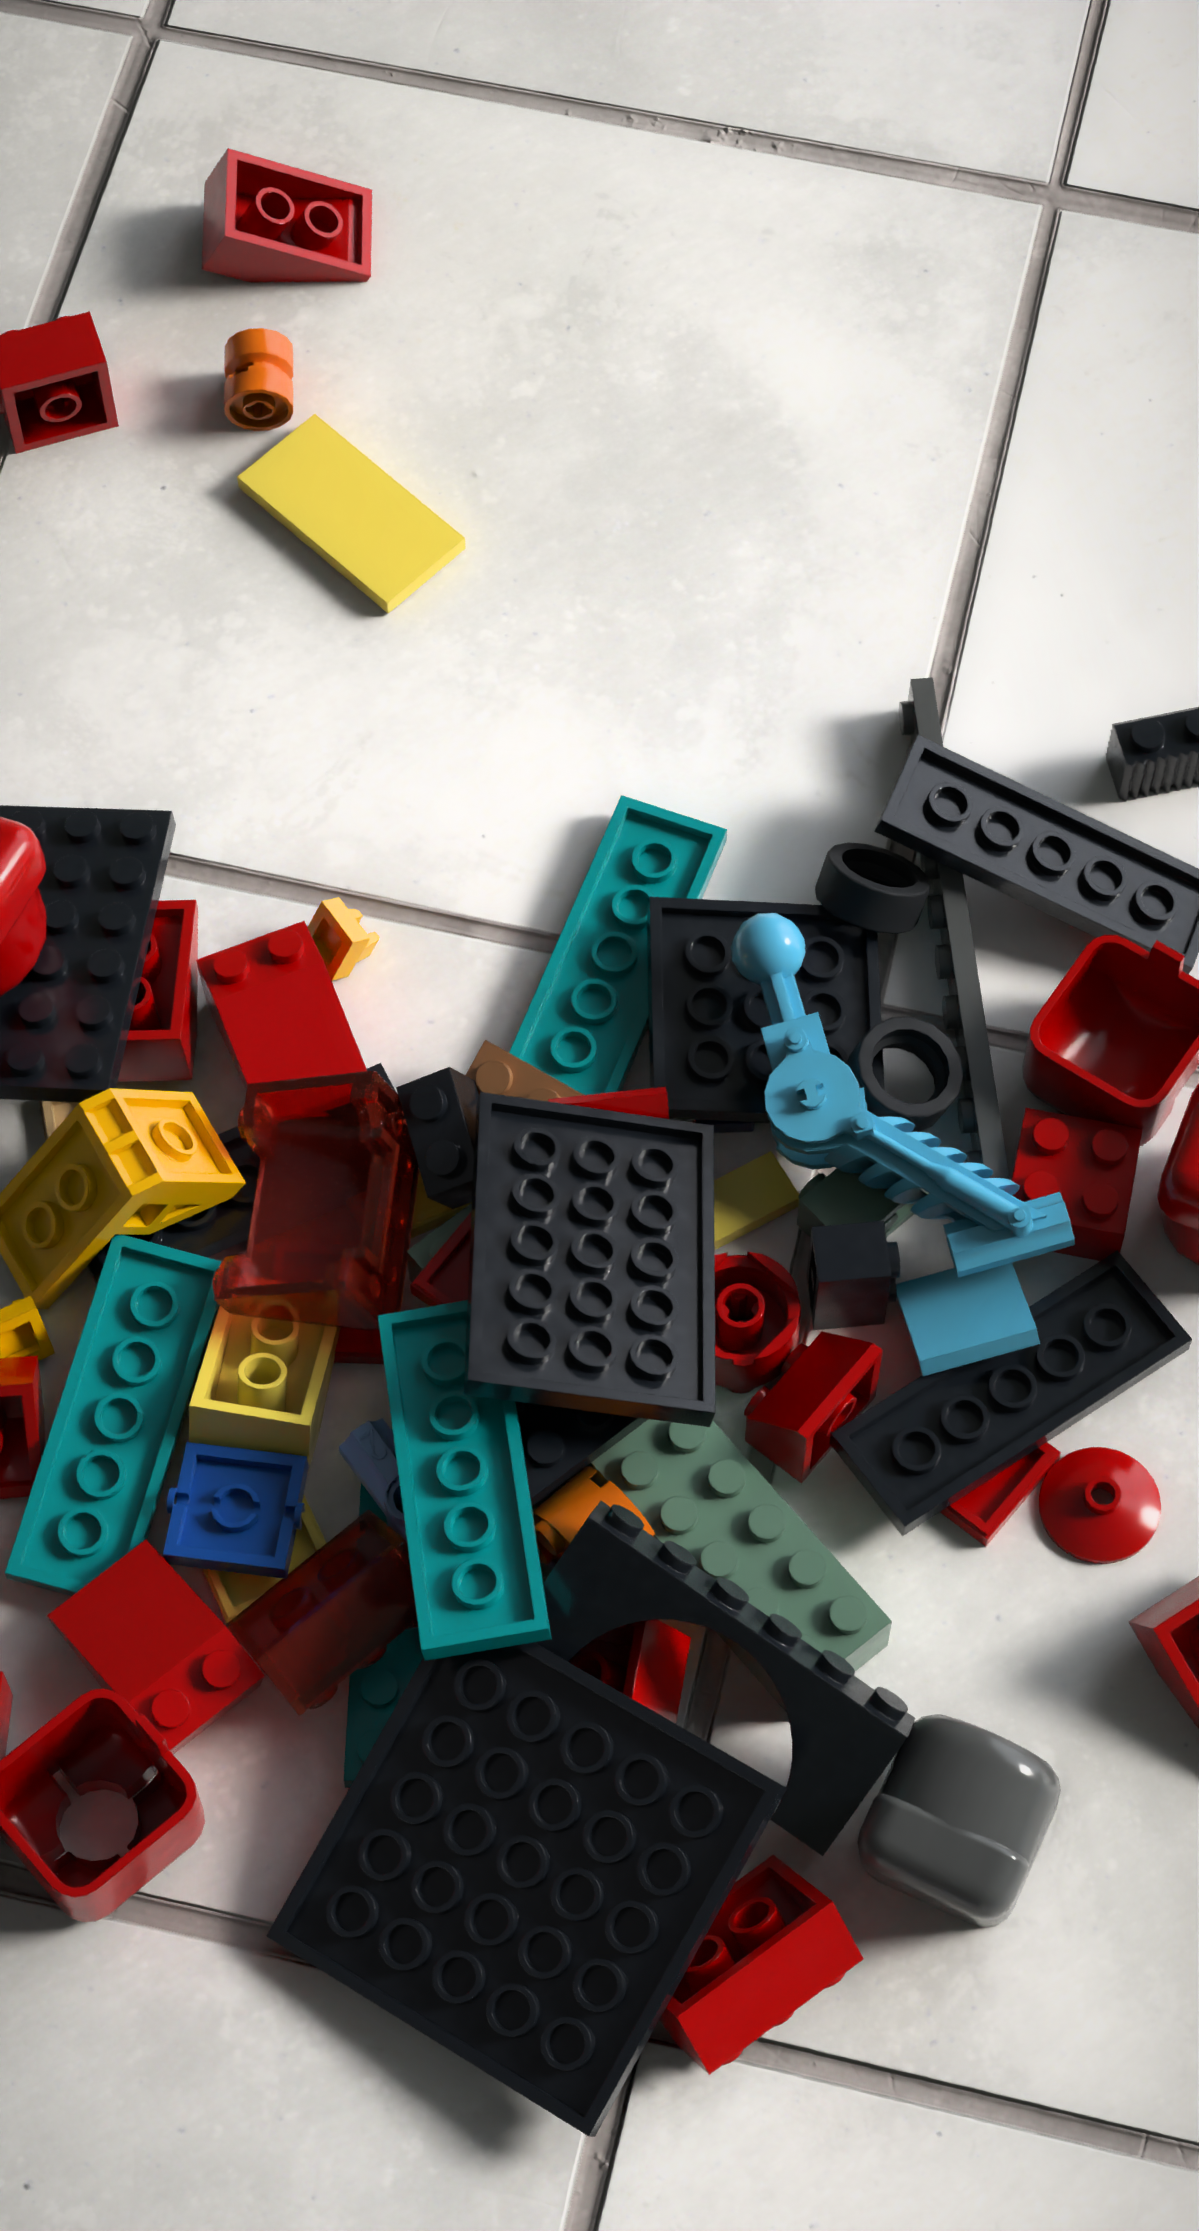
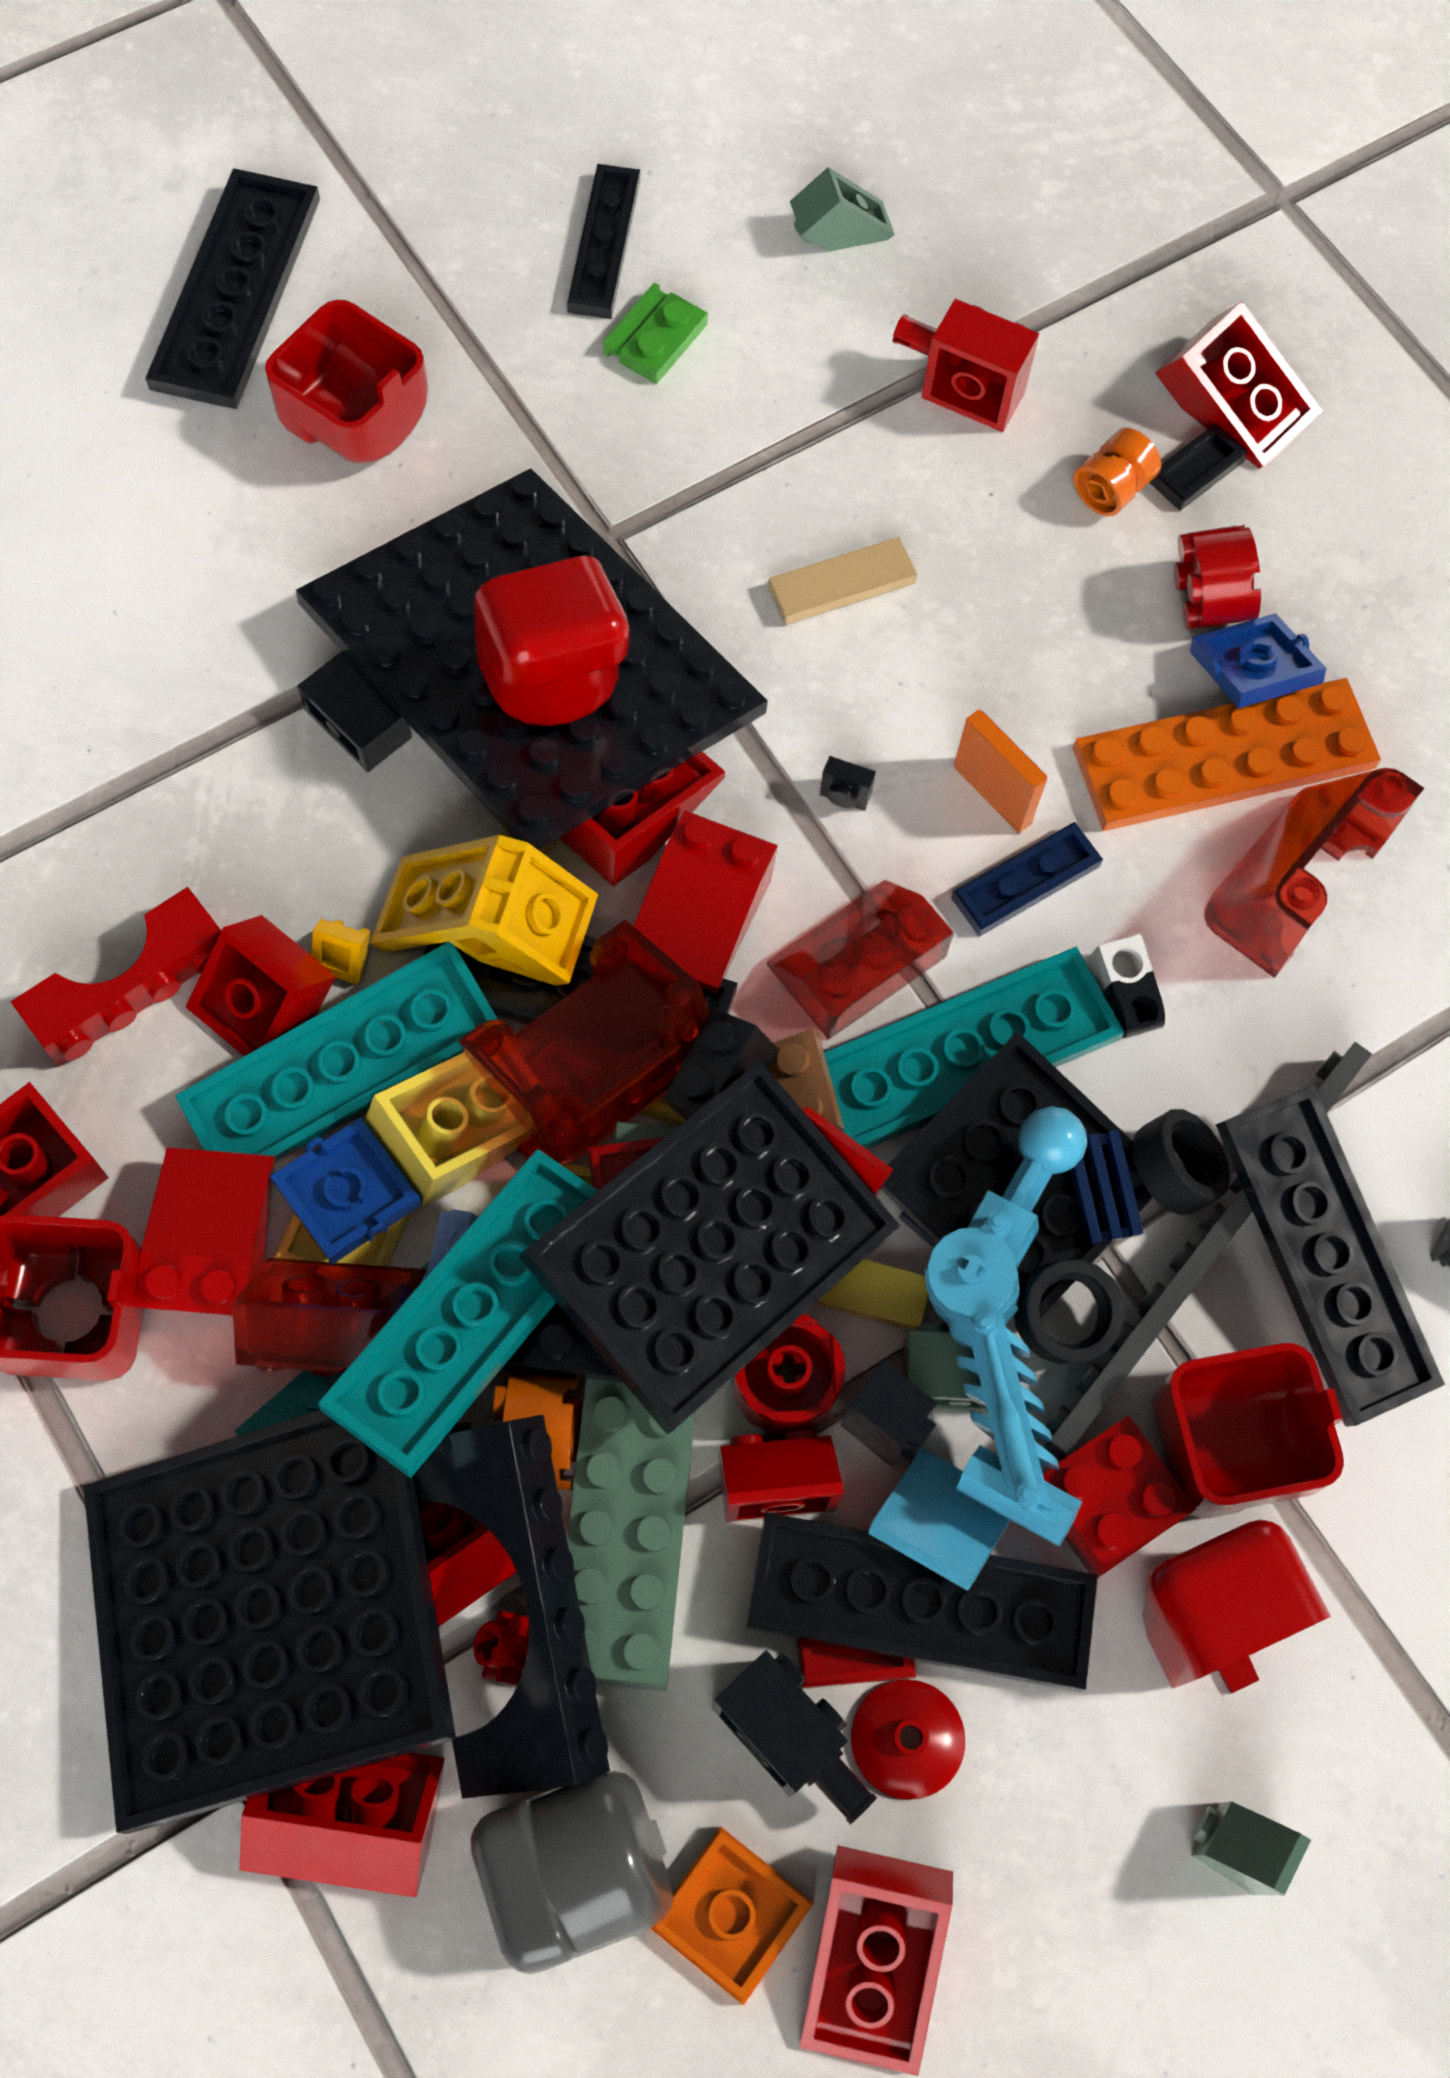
camera: 40 degrees right, 5 degrees up
light yellow tile [237,414,466,614] -> none
yellow tile [307,897,379,981] -> none
none -> red gear [473,1610,529,1687]
none -> orange tile [650,1826,815,2006]
none -> black brick [711,1650,877,1825]
none -> clear red slope [767,880,954,1040]
none -> tan tile [768,537,917,625]
none -> black plate [819,755,876,811]
none -> dark blue tile [951,822,1103,937]
none -> orange tile [953,709,1048,834]
none -> dark blue tile [1070,1130,1144,1246]
none -> orange plate [1073,678,1381,831]
none -> leg [1087,934,1165,1038]
none -> black tile [1150,424,1248,511]
none -> red brick [1174,525,1261,629]
none -> blue plate [1190,613,1326,709]
none -> clear red windscreen [1204,768,1425,978]

